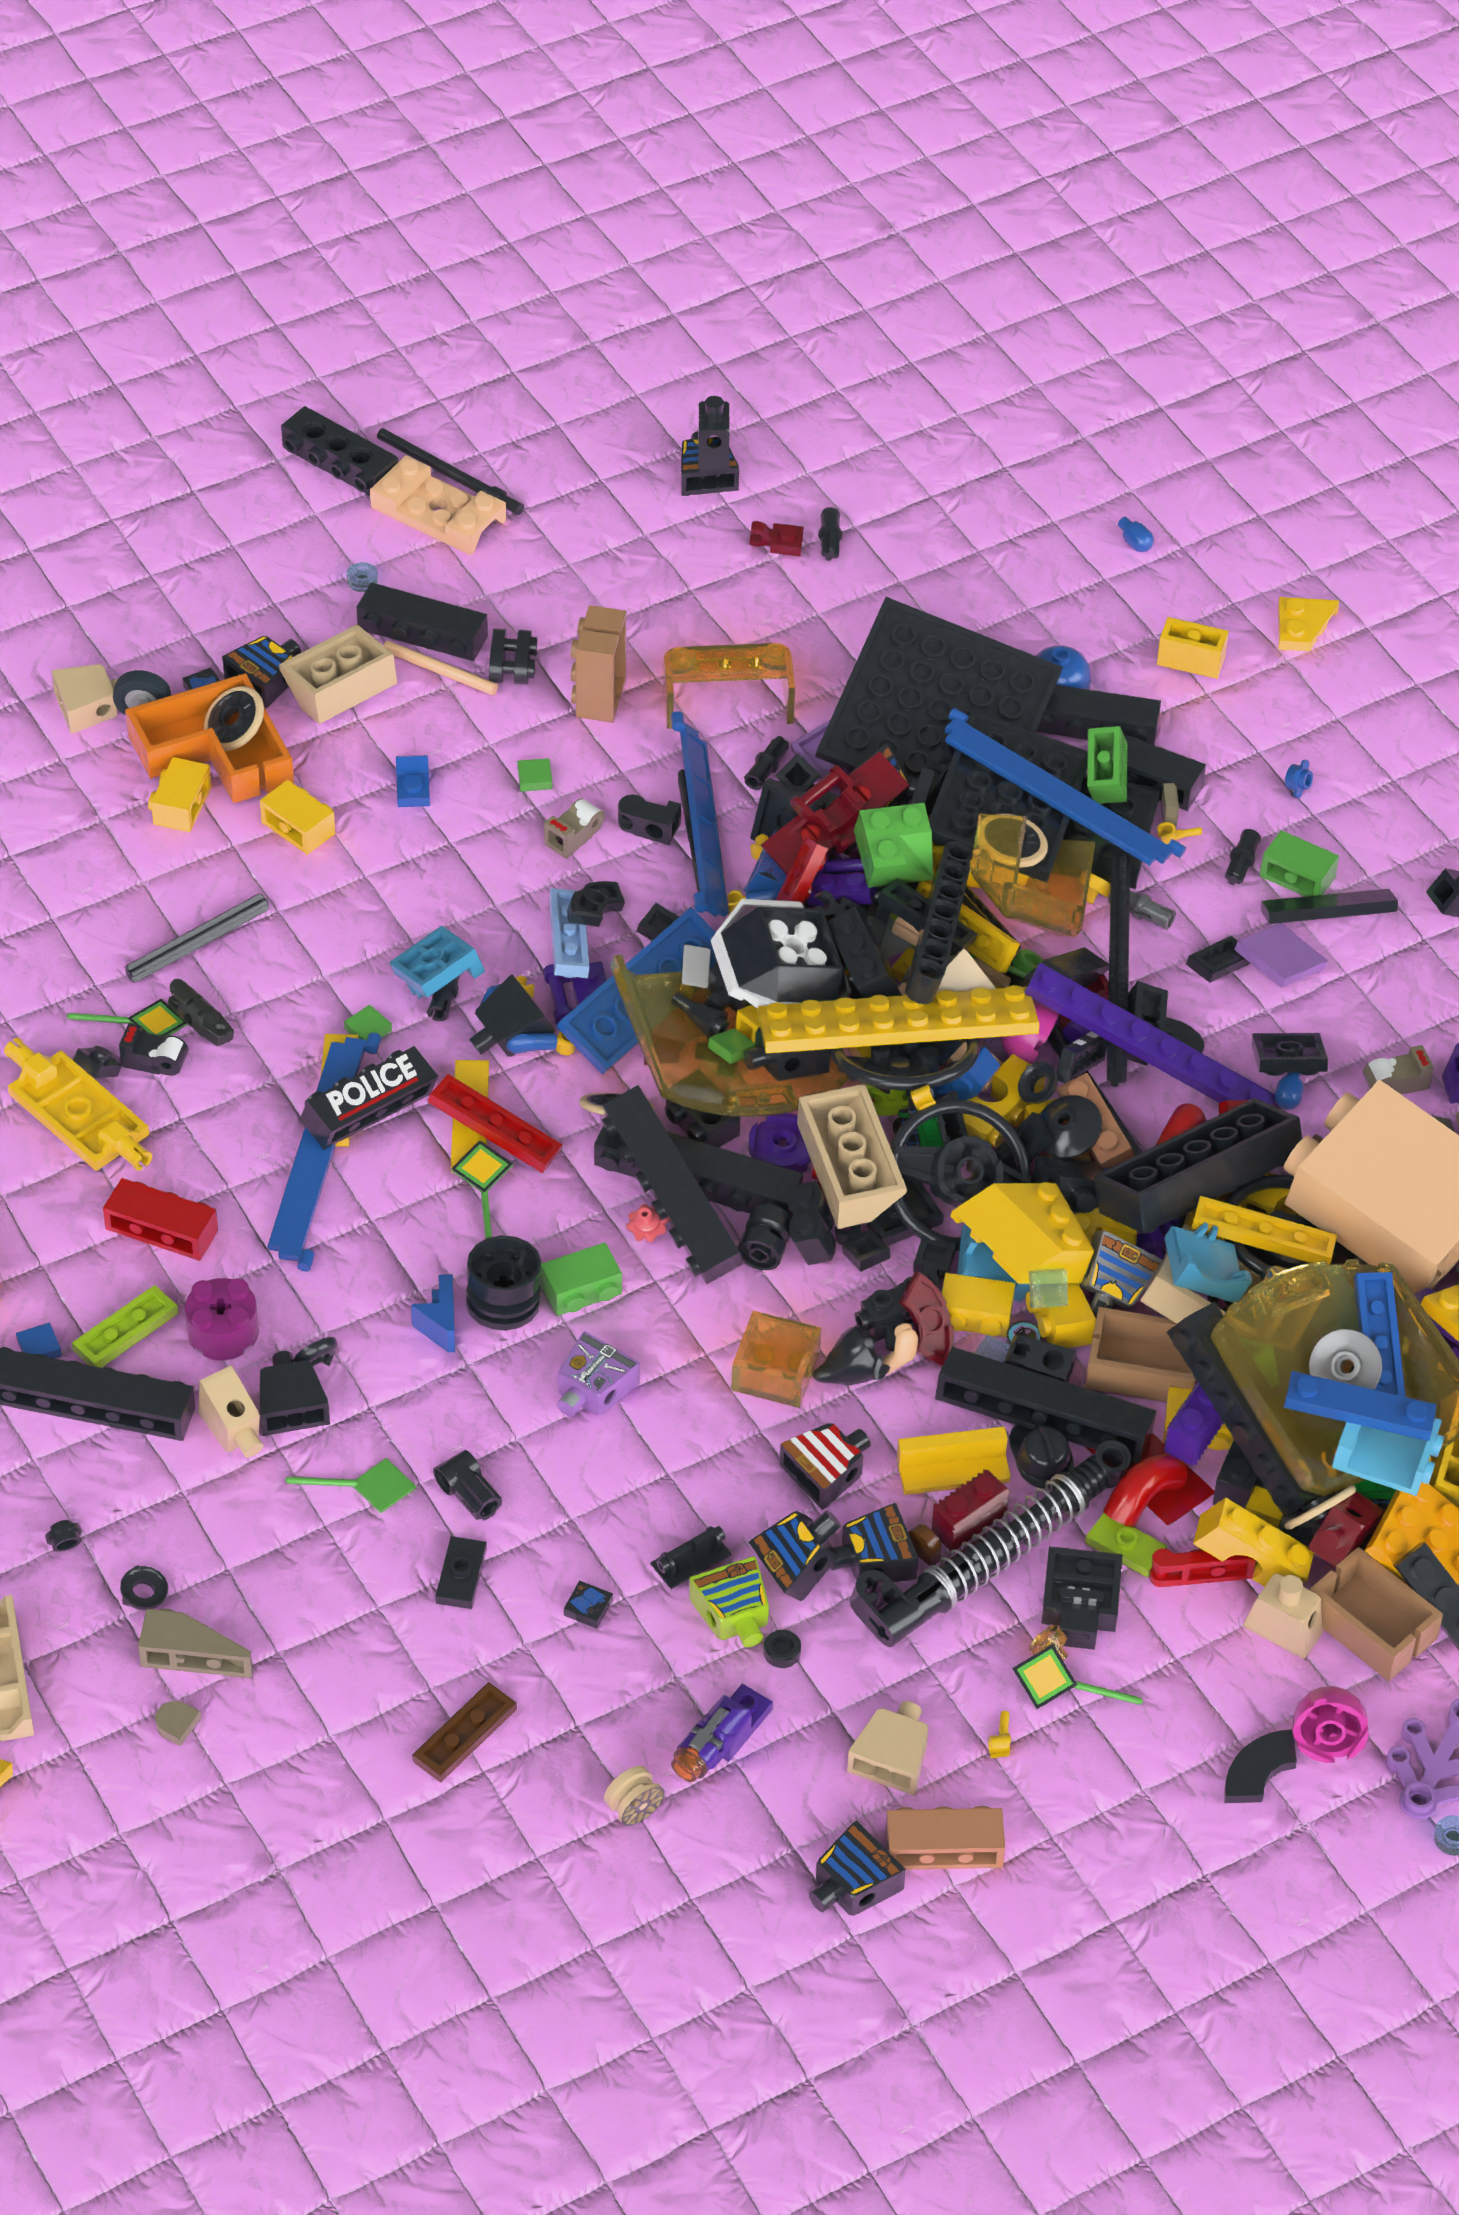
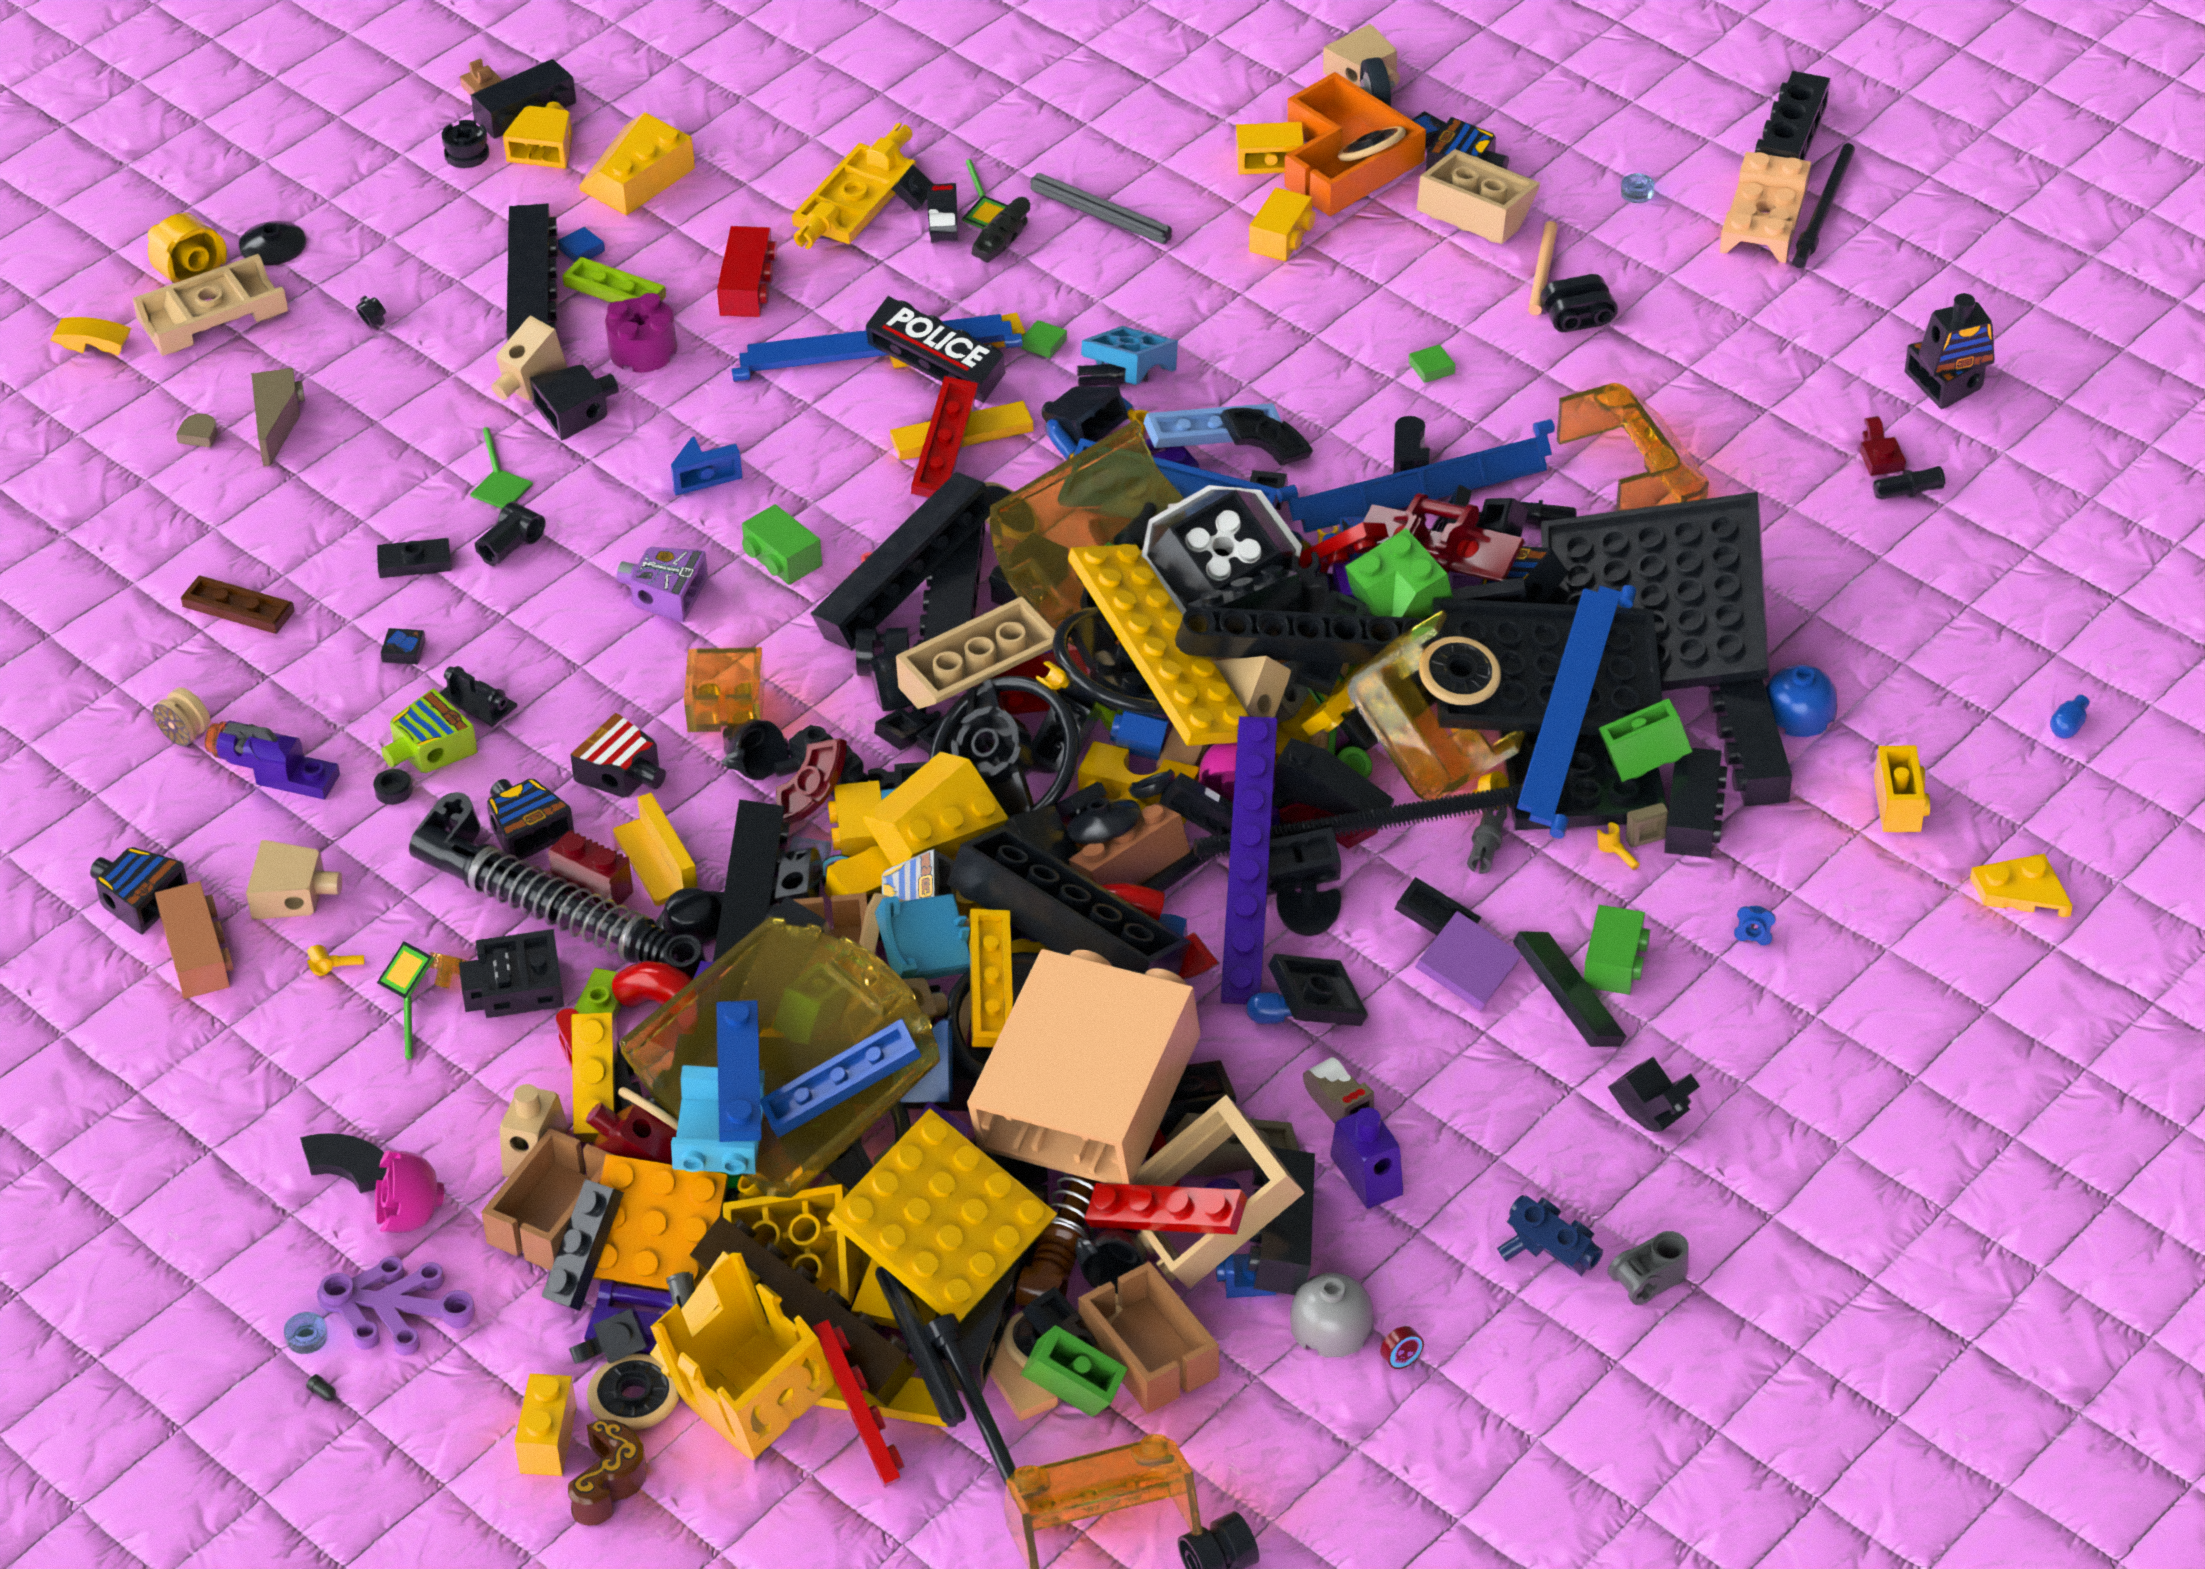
camera: 75 degrees right, 5 degrees down
black piece [120,1565,168,1611] -> none
black piece [293,1337,338,1366] -> none
black brick [356,582,488,661] -> none
blue slope [396,755,430,807] -> none
piece [451,1140,513,1239] -> none
black wheel [466,1235,542,1331] -> none
dark tan leg [544,798,605,859] -> none
medium nougat piece [570,605,627,723] -> none
torso [748,1510,841,1601] -> none
light nougat arm [883,1323,918,1375] -> none
reddish brown tile [908,1524,941,1566] -> none
clear light blue tile [1029,1268,1068,1308] -> none
black axle [1225,829,1261,885] -> none
light grey dish [1309,1329,1382,1390] -> none

